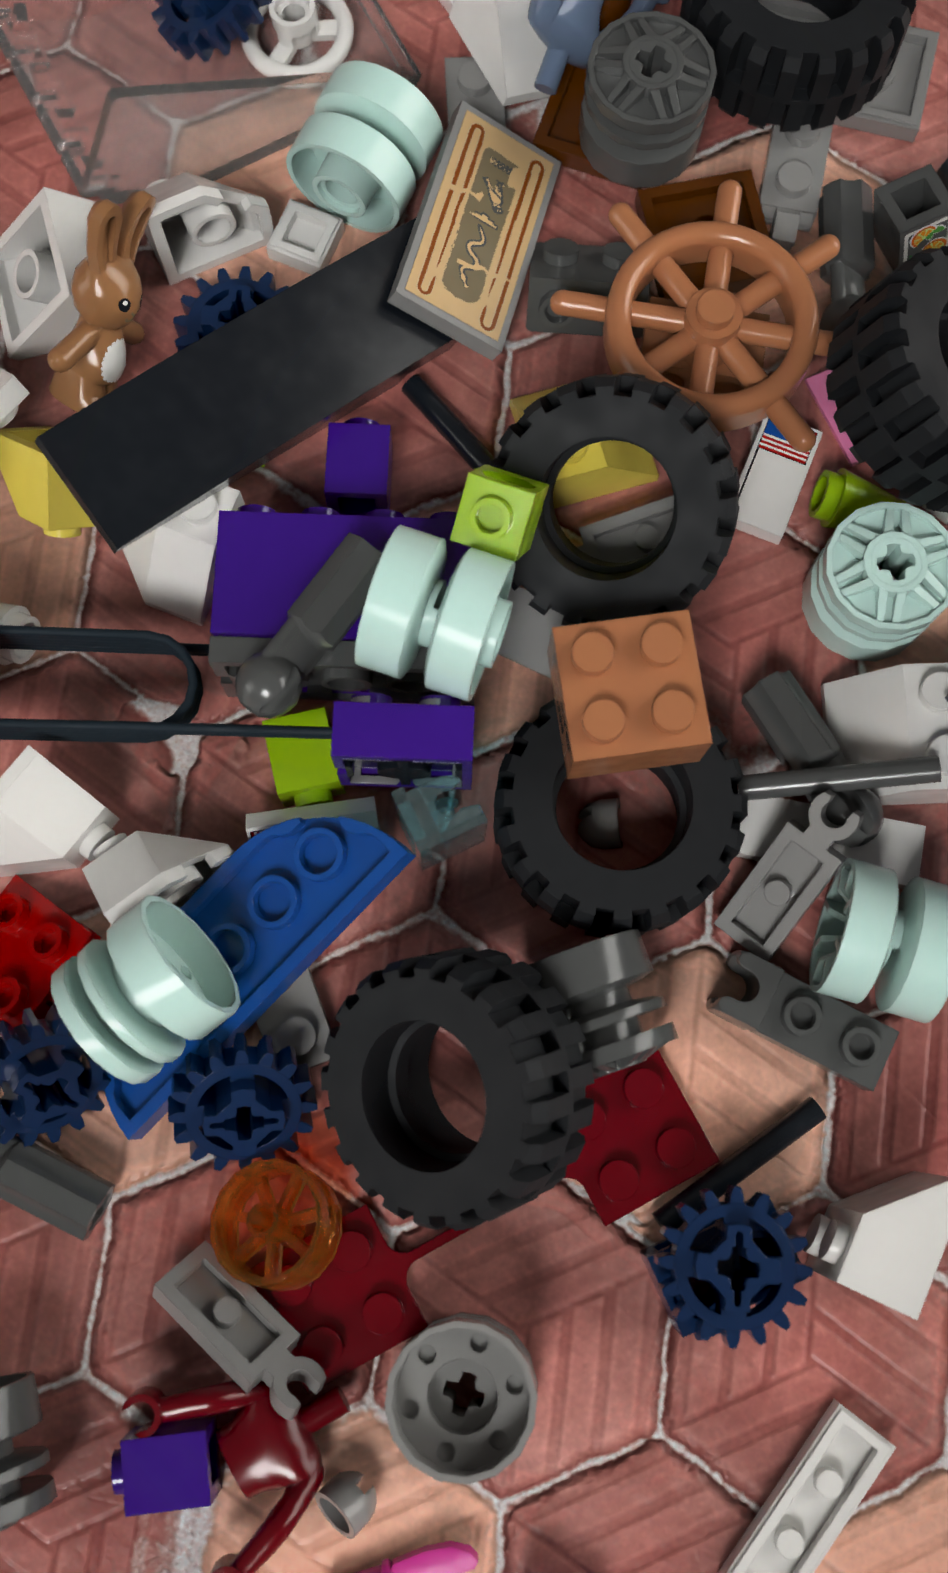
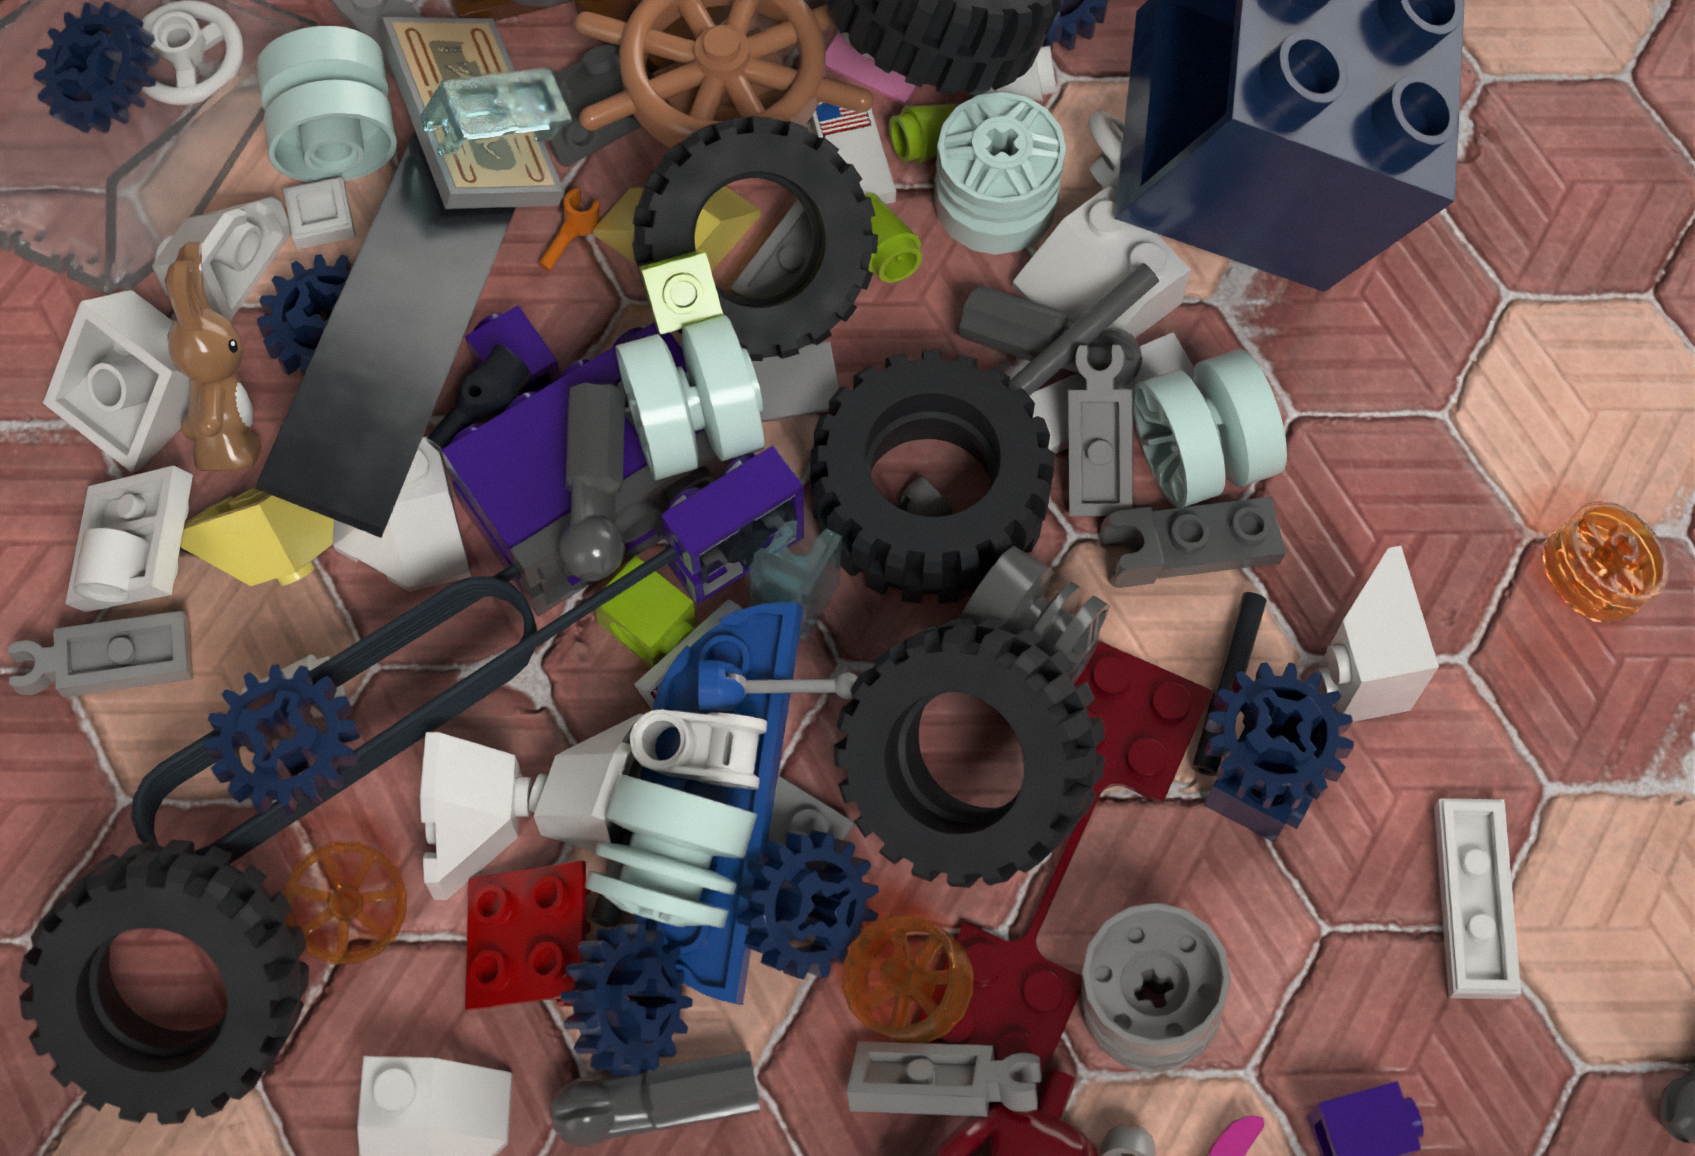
camera: 35 degrees left, 10 degrees down
black piece [402,374,495,470] -> none
nougat brick [547,609,713,779] -> none
none -> clear light blue hinge [419,68,572,155]
none -> black piece [426,344,531,454]
none -> orange hand [538,188,599,272]
none -> white piece [630,709,767,790]
none -> hinge [698,660,858,714]
none -> lime cone [865,193,923,283]

